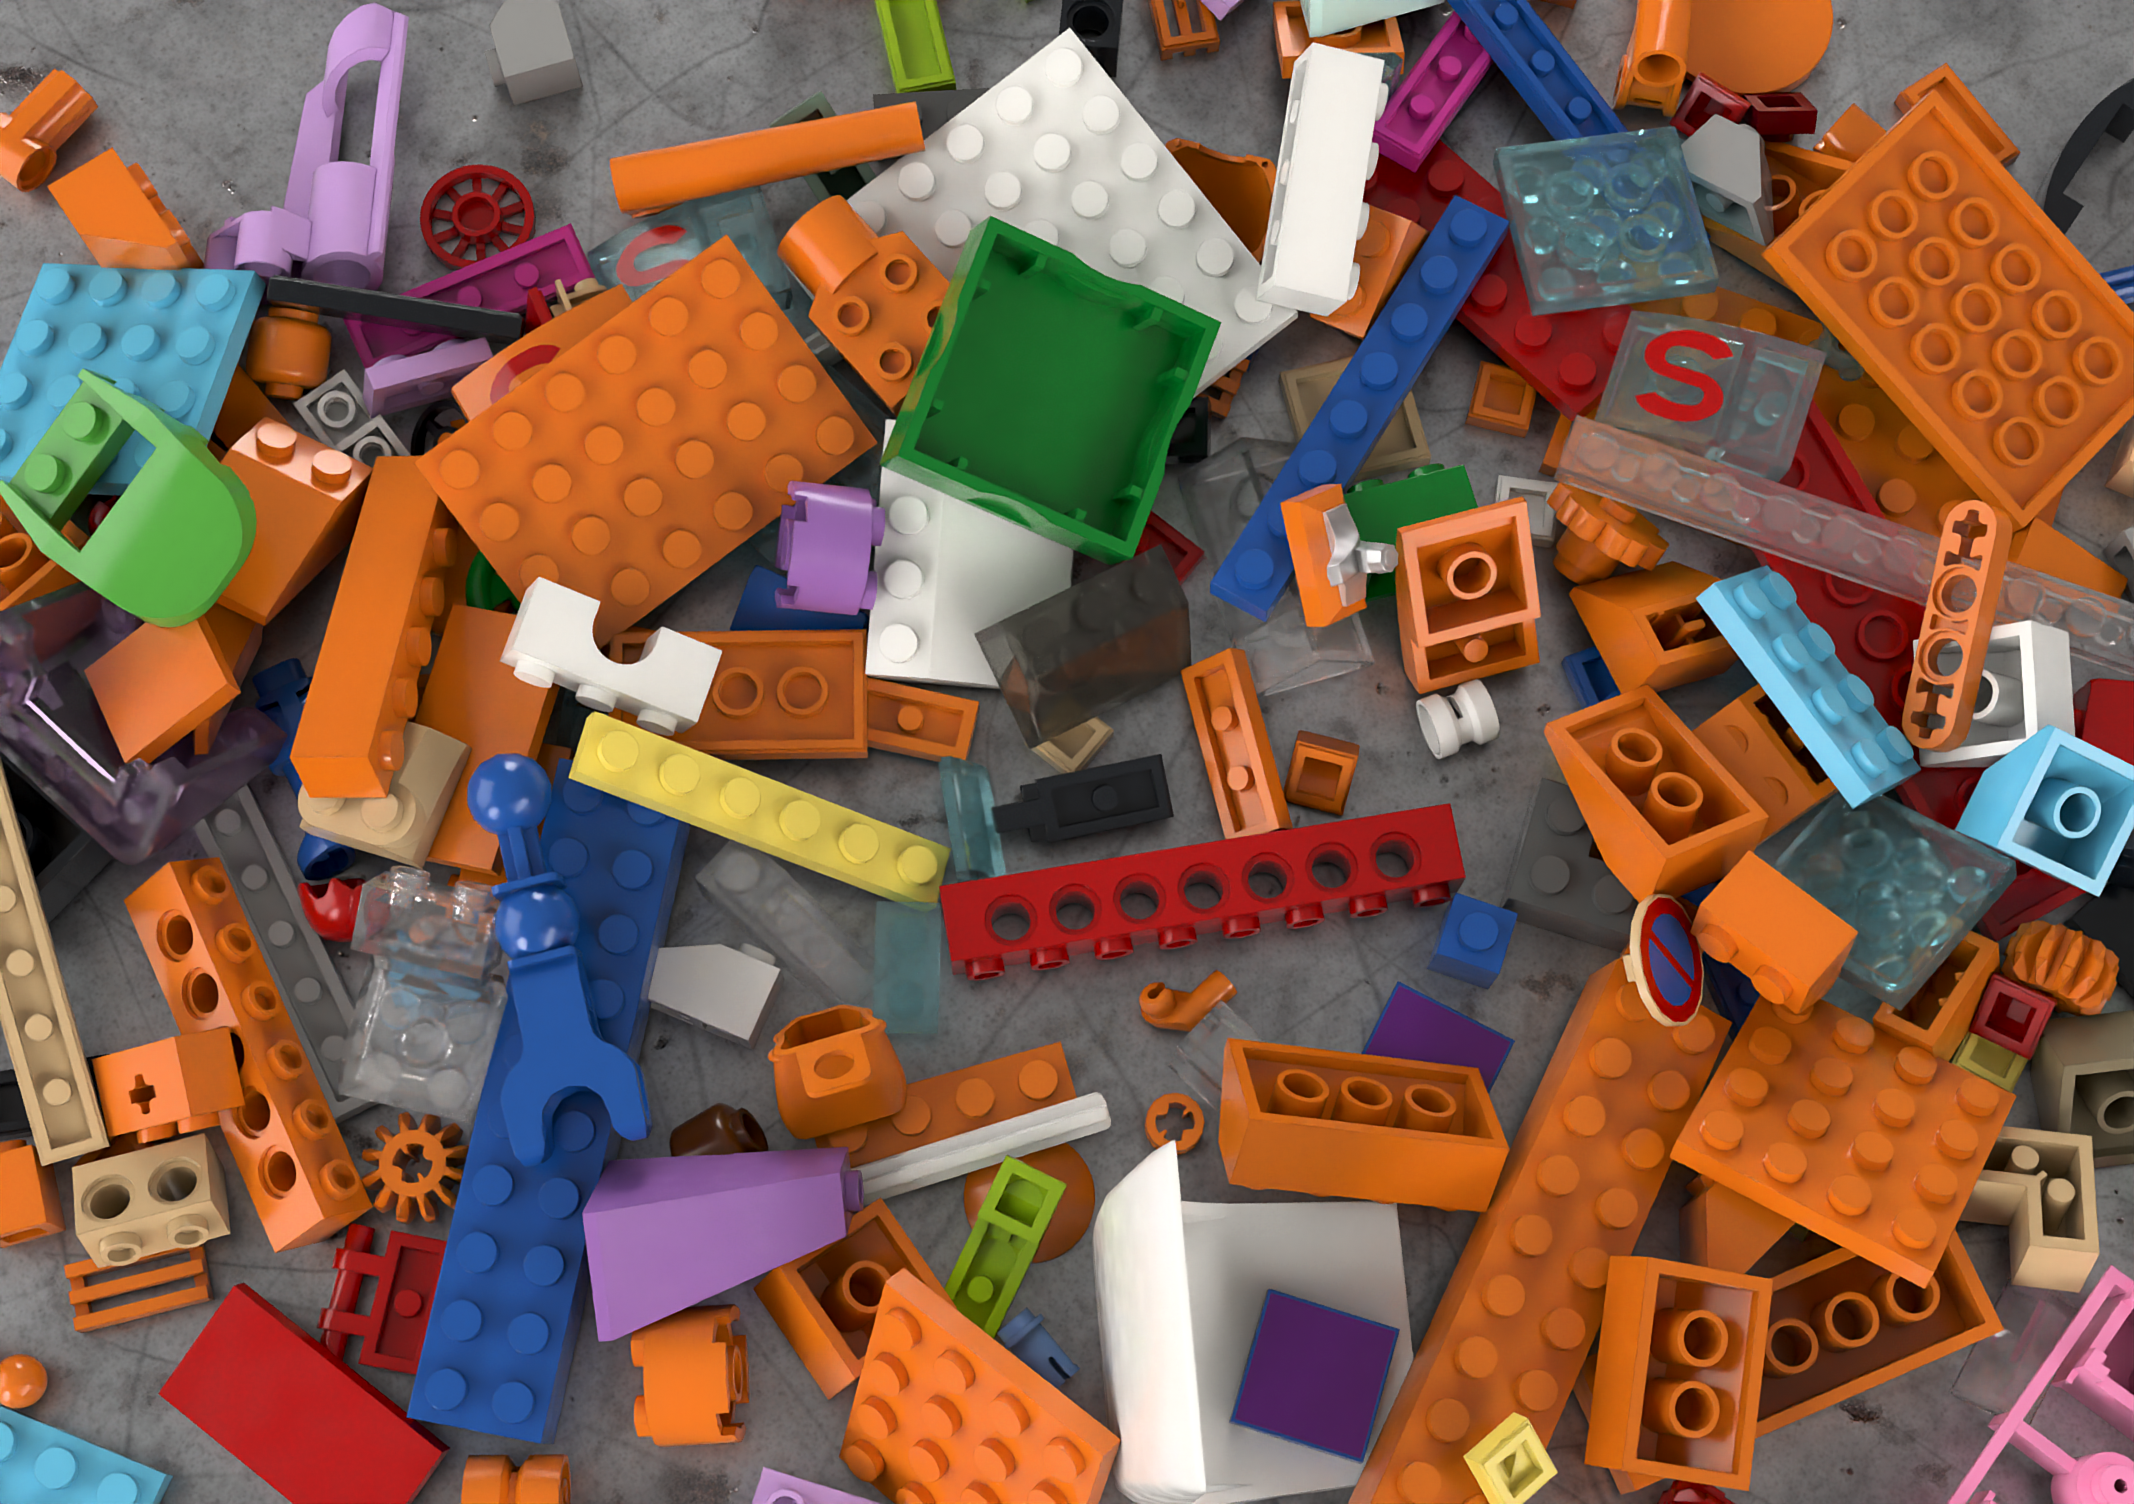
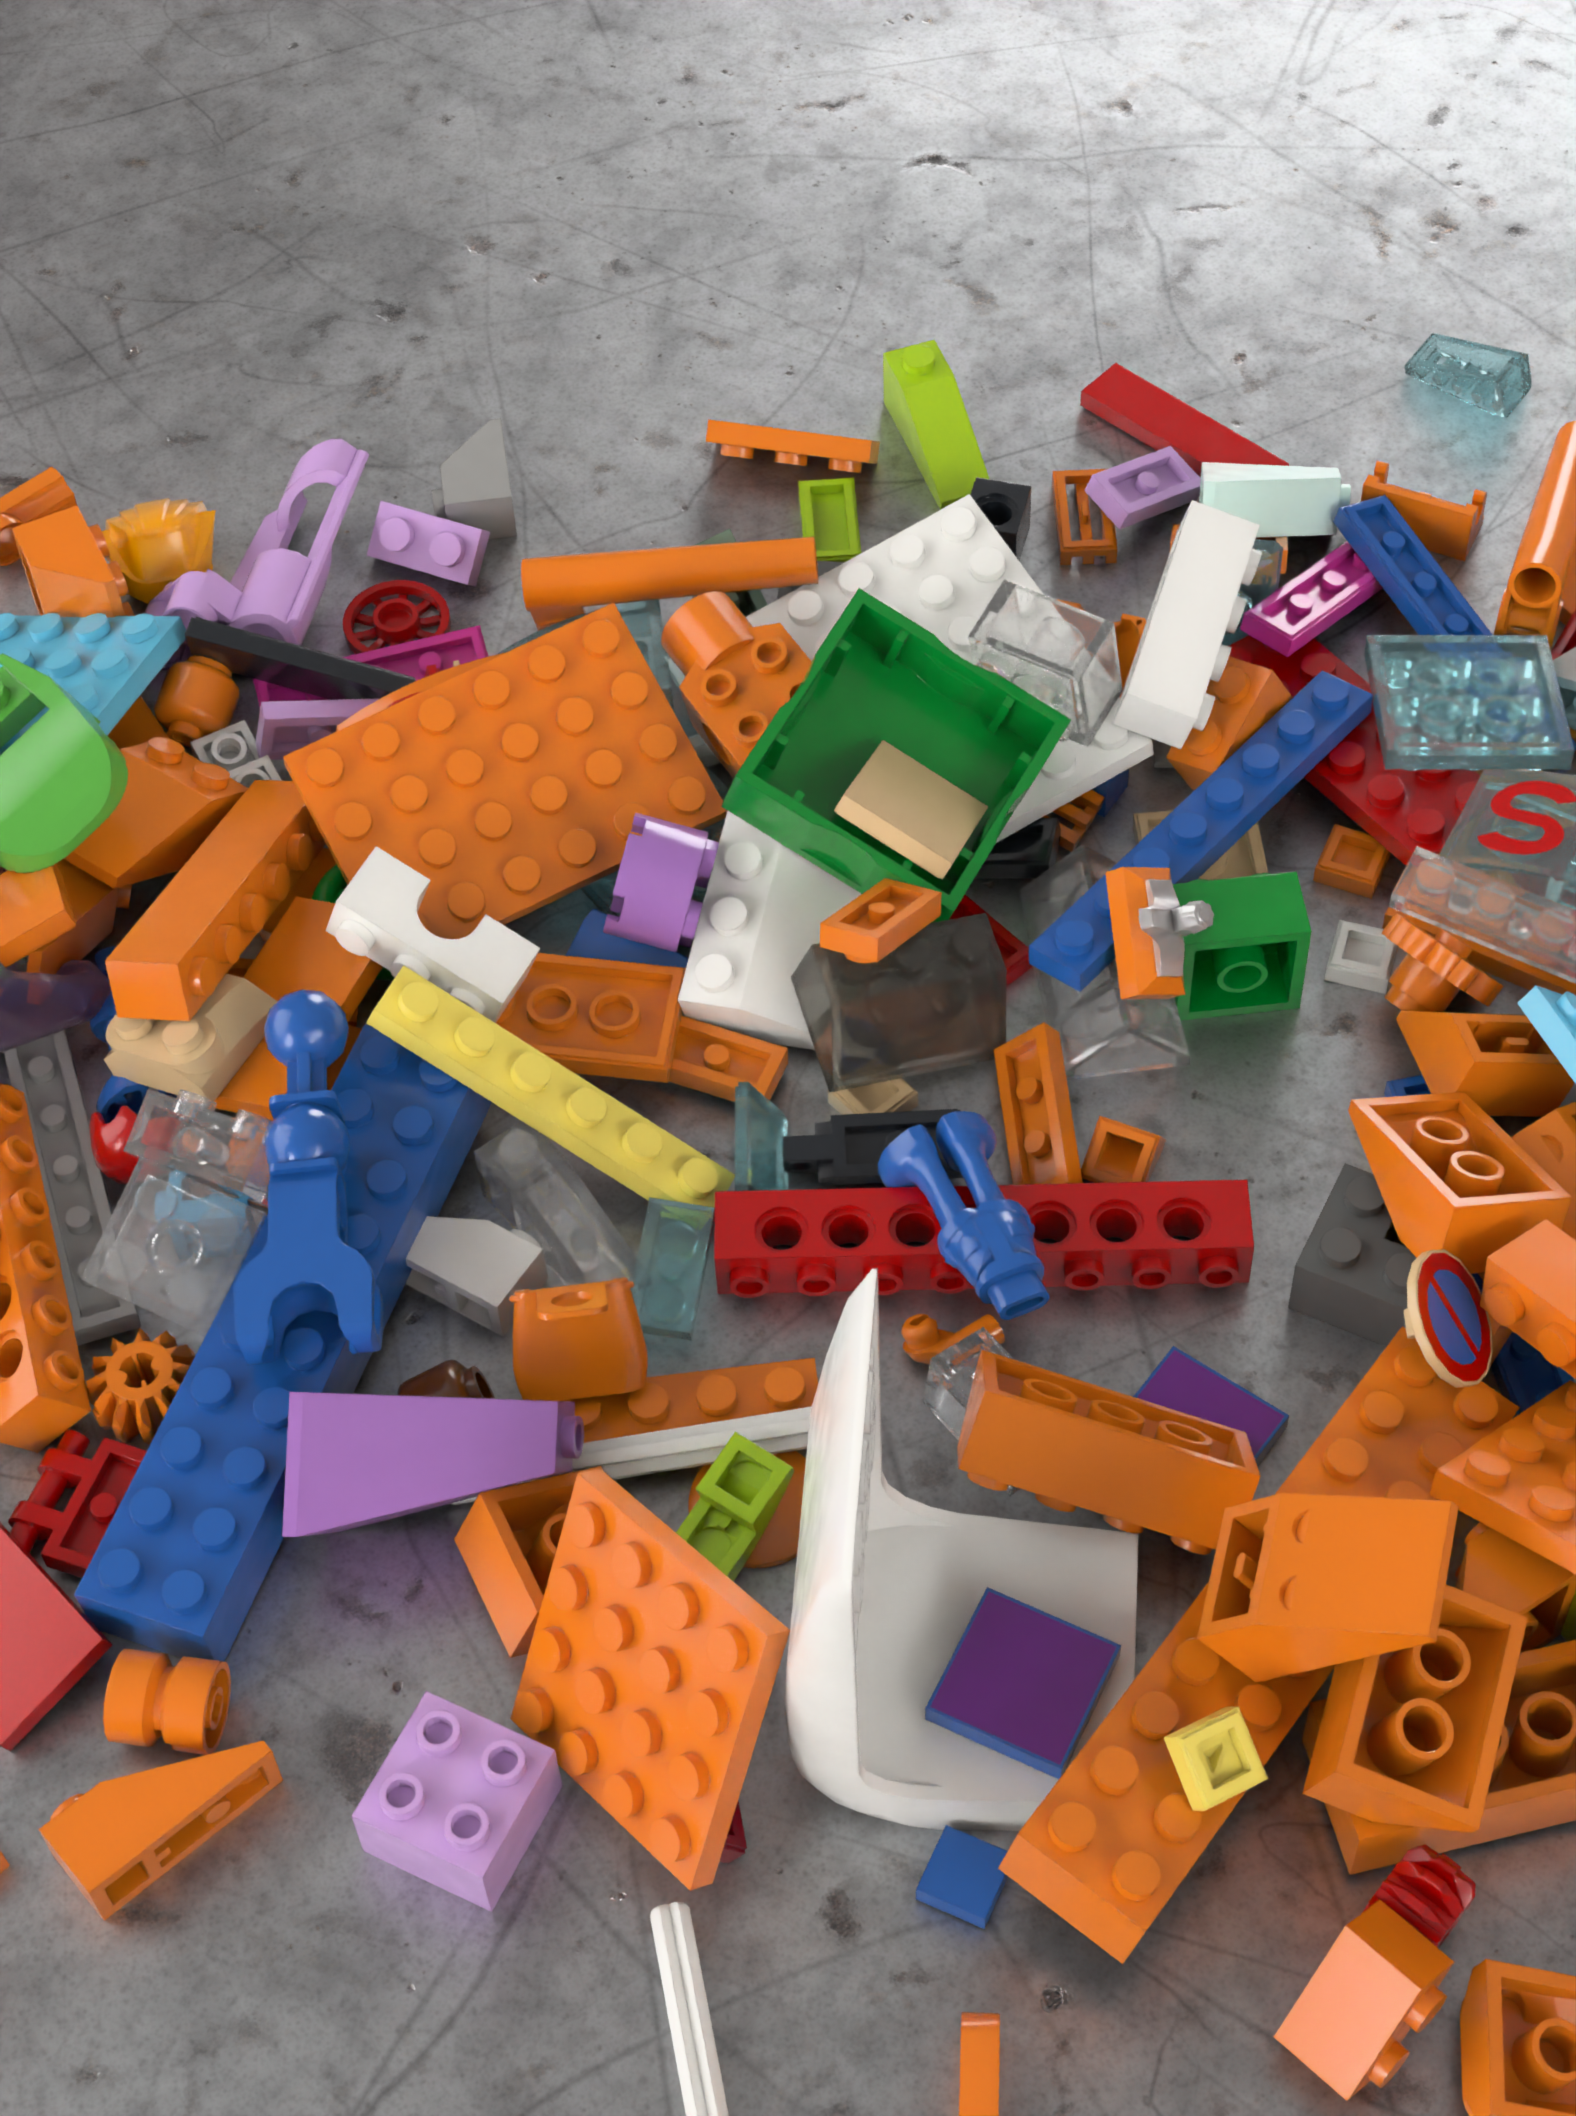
camera: 15 degrees right, 20 degrees down
orange brick [631,1304,750,1447] -> none
orange bush [1144,1092,1205,1156] -> none
orange slope [1395,496,1541,694] -> none
white wheel [1416,679,1500,760] -> none
blue brick [1427,893,1518,990] -> none
none -> light orange hair [102,498,216,604]
none -> lavender plate [366,501,490,587]
none -> orange plate [820,878,942,963]
none -> tan tile [834,740,988,879]
none -> blue piece [878,1111,1050,1320]
none -> clear brick [968,579,1123,747]
none -> orange slope [1197,1493,1459,1683]

